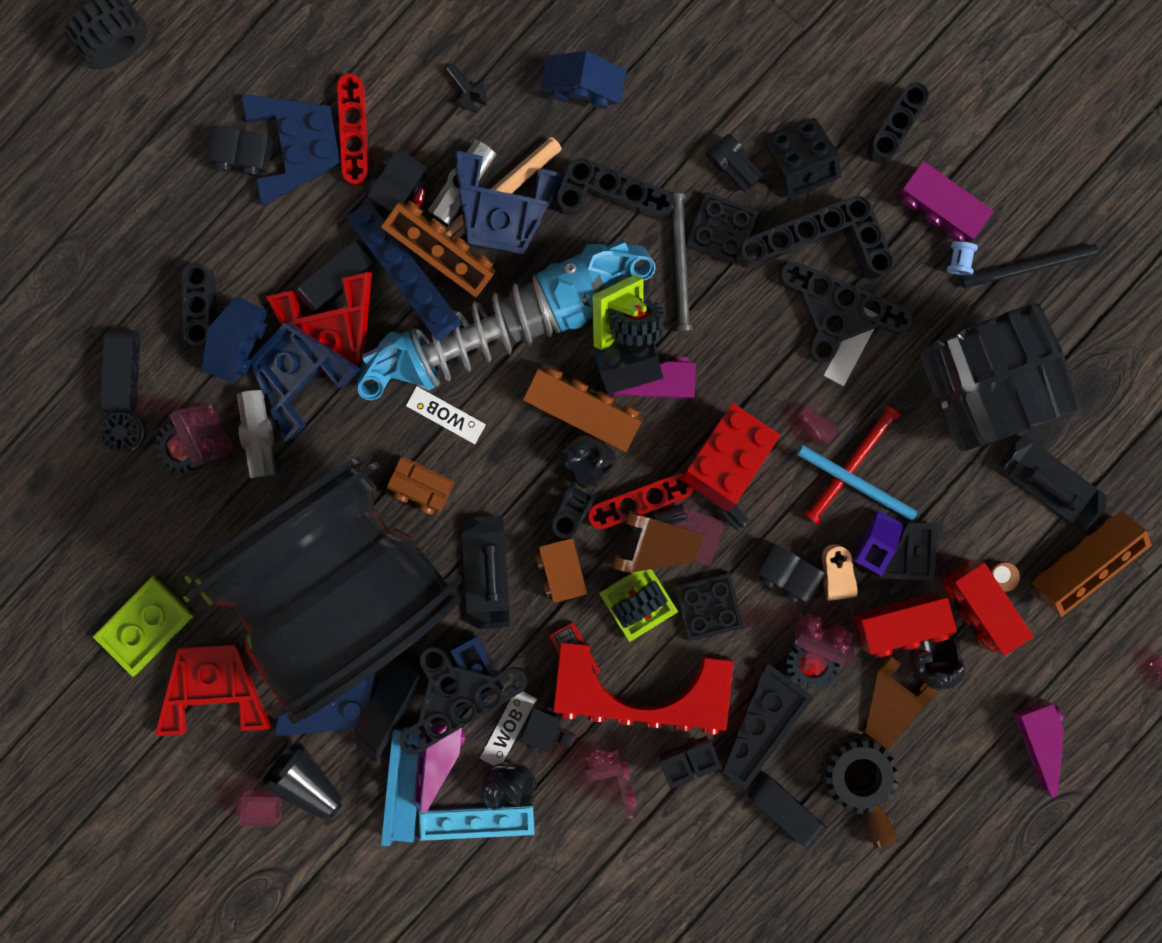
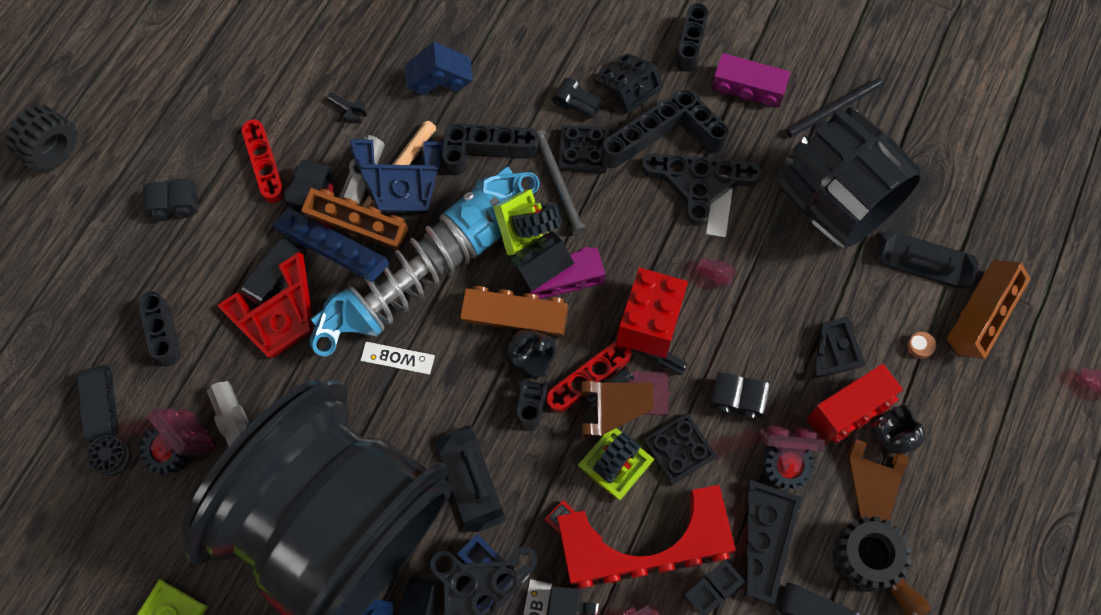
camera: 15 degrees left, 20 degrees down
dark blue brick [202,296,268,384] -> none
dark blue wing [242,94,341,206] -> none
dark blue wing [250,322,360,443] -> none
dark orange brick [387,457,456,515] -> none
dark orange brick [535,537,587,603] -> none
dark azure axle [796,445,917,521] -> none
red bar [804,405,900,524] -> none
light nougat piece [822,544,857,601] -> none
dark purple slope [852,510,904,576] -> none
red brick [941,560,1034,656] -> none
light blue bush [947,242,978,276] -> none
magenta slope [1013,700,1064,798] -> none

